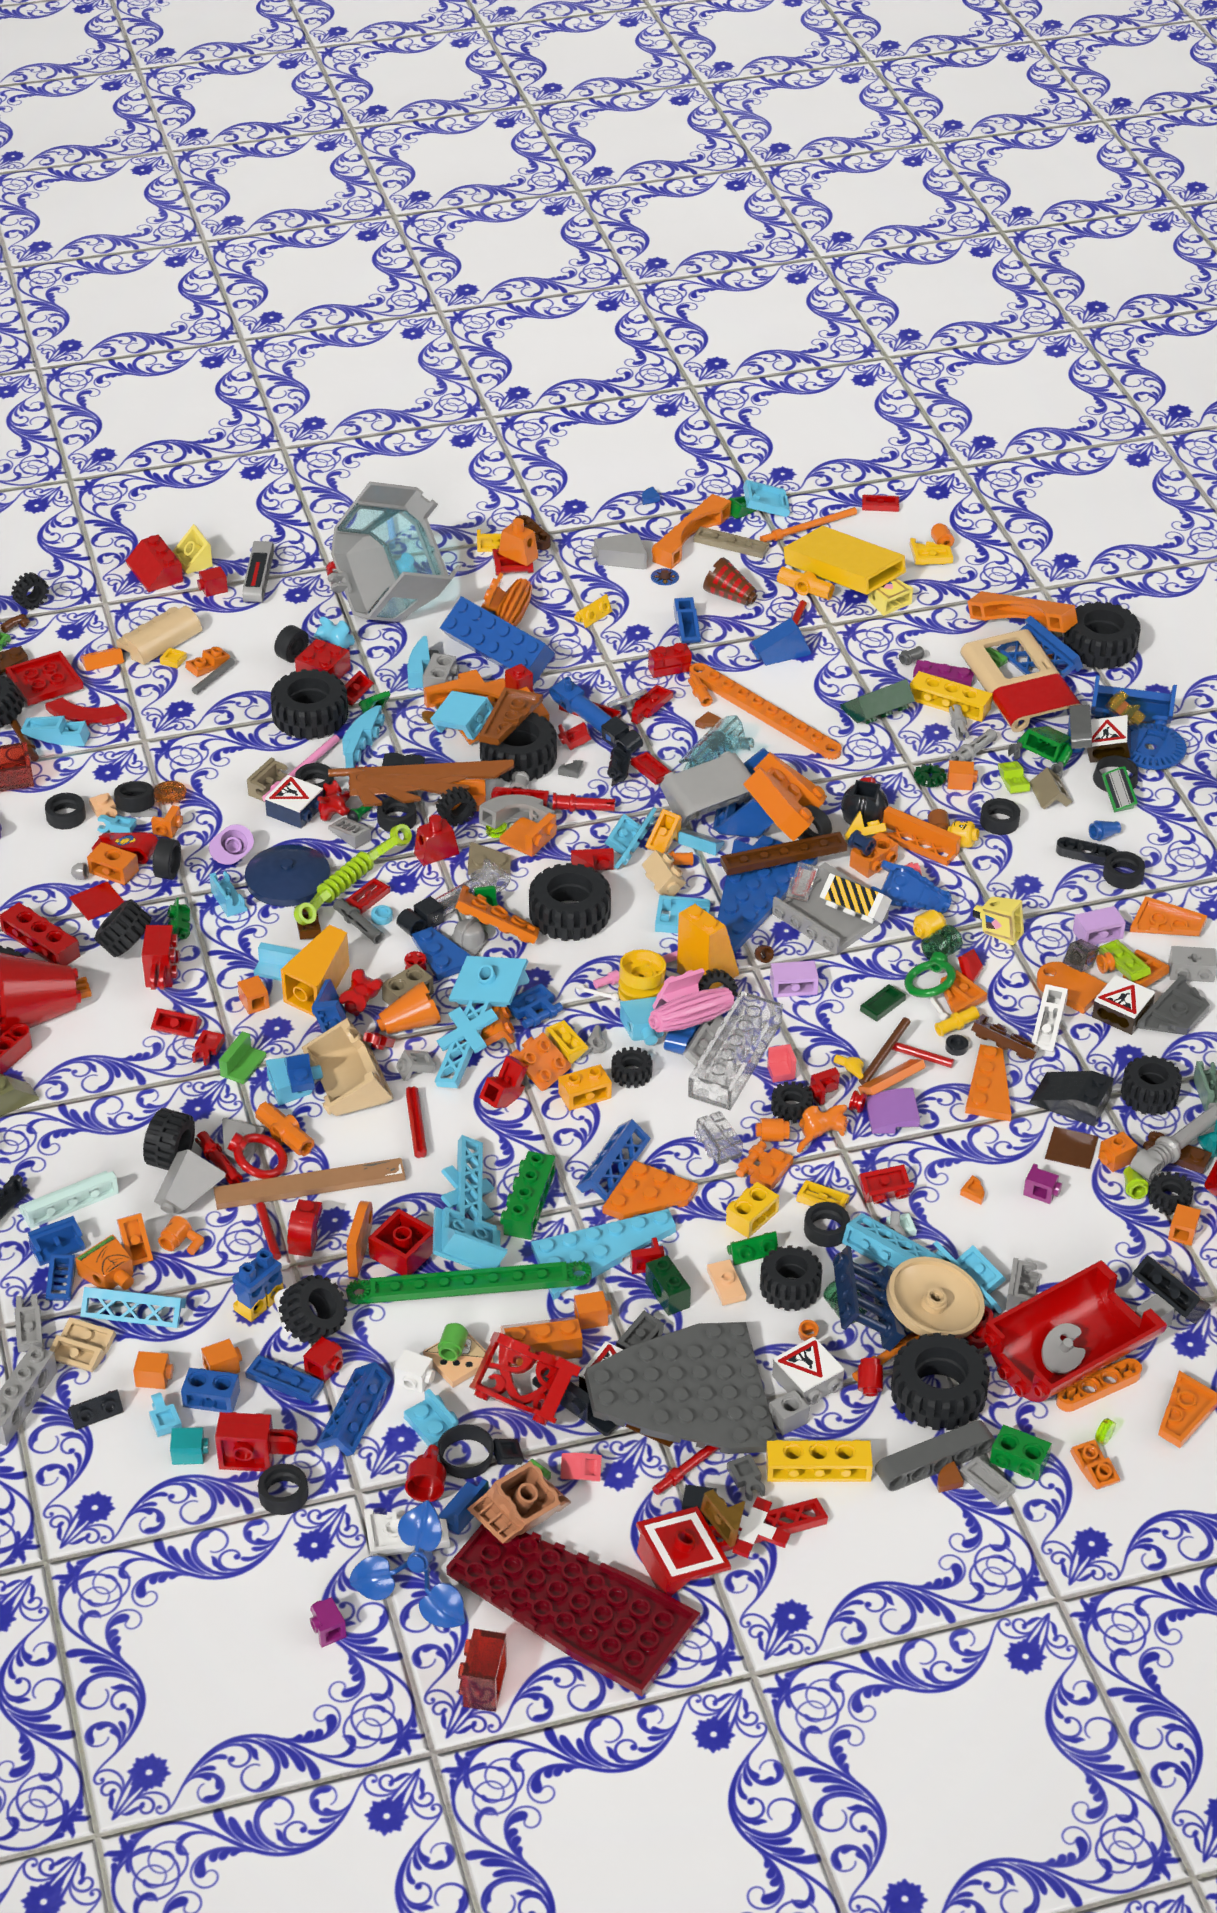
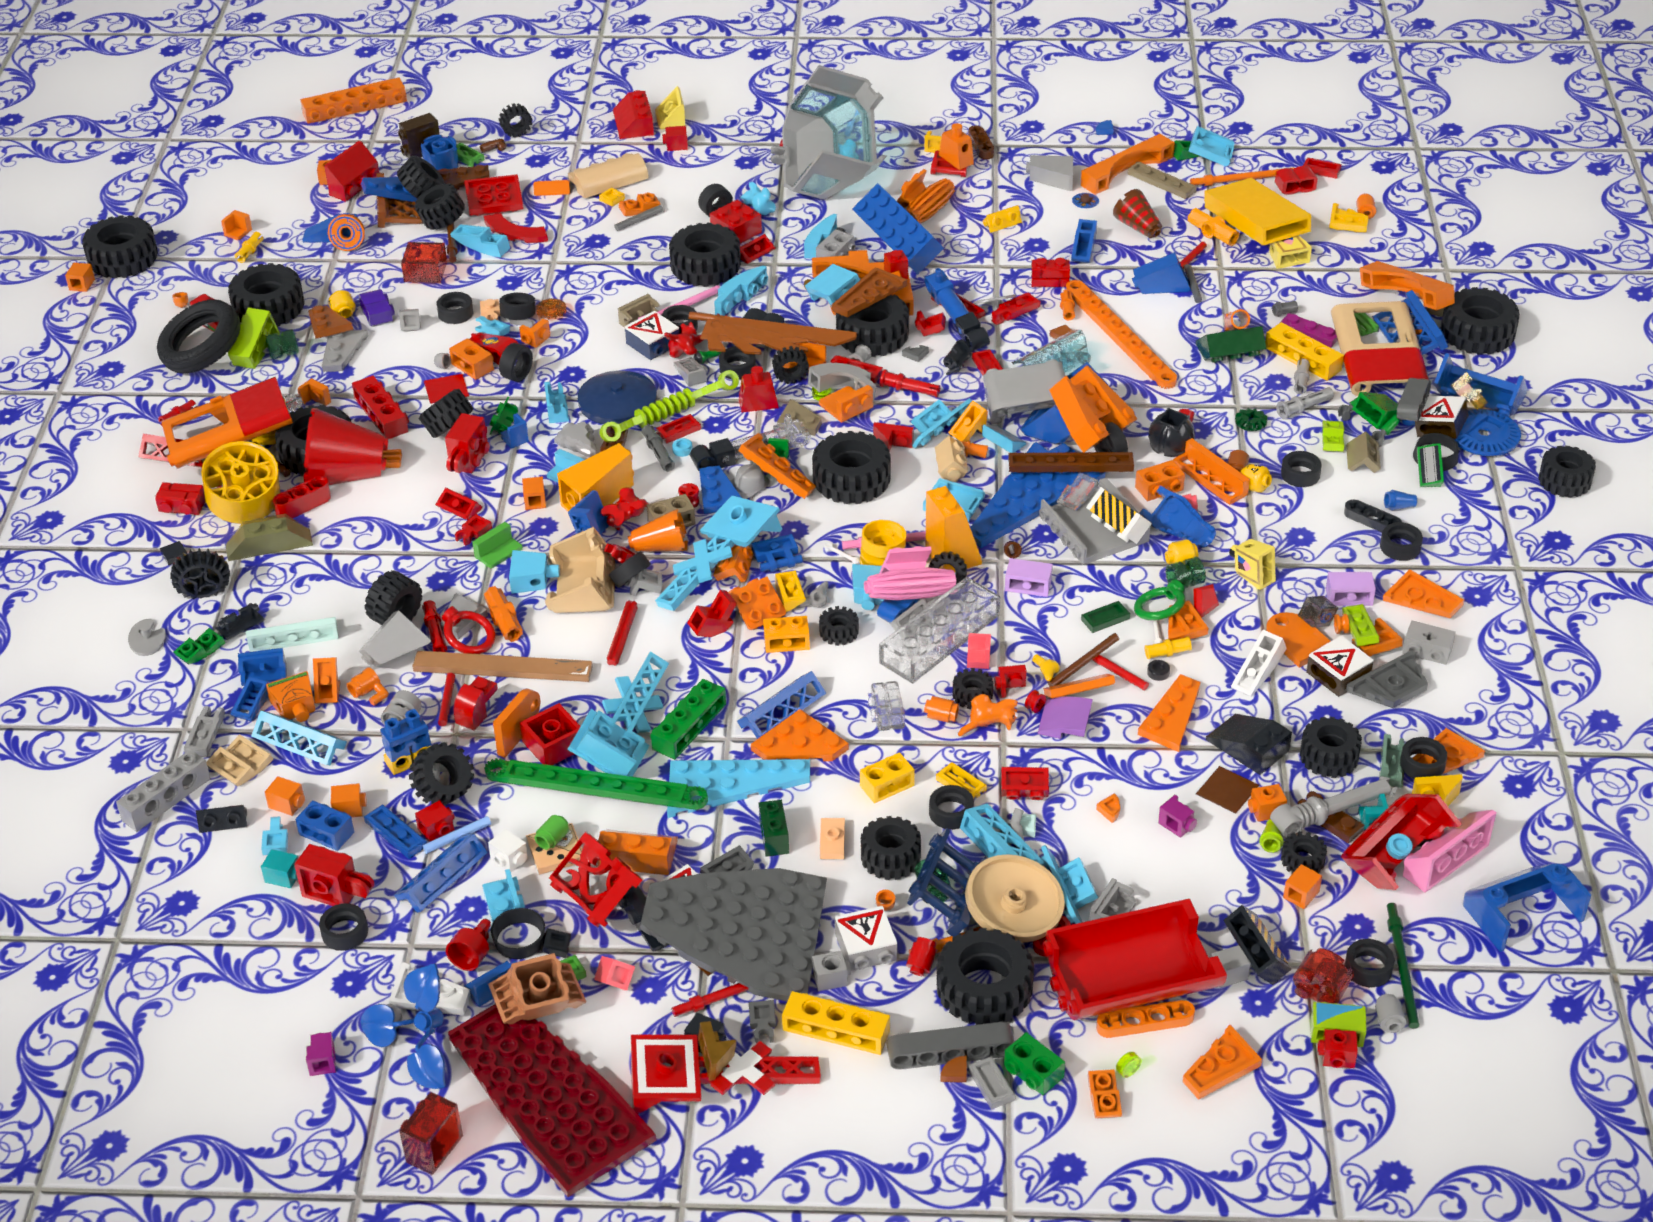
camera: 20 degrees right, 0 degrees up
lavender piece [209,824,254,865] -> none
light grey beam [243,541,274,602] -> none
blue slope [284,1053,315,1093] -> none
green slope [359,691,391,714] -> none
orange brick [574,1291,612,1330] -> none
red bracket [630,1237,665,1274] -> none
green hinge [727,1231,778,1266] -> none
orange plate [736,1141,794,1191] -> none
yellow slope [843,811,887,840] -> none
dark blue bush [848,830,876,856] -> none
orange brick [947,760,978,791] -> none
reddish brown wing [971,1014,1040,1060] -> none
light grey piece [1042,1323,1086,1375] -> none
none -> light grey wheel [381,690,422,726]
none -> light grey tile [399,309,421,330]
none -> light blue bar [422,816,491,854]
none -> blue panel [501,413,529,449]
none -> light grey rock [554,421,596,458]
none -> black tyre [609,551,651,588]
none -> dark grey bar [1184,264,1202,303]
none -> orange piece [1224,309,1250,331]
none -> red brick [1275,166,1318,195]

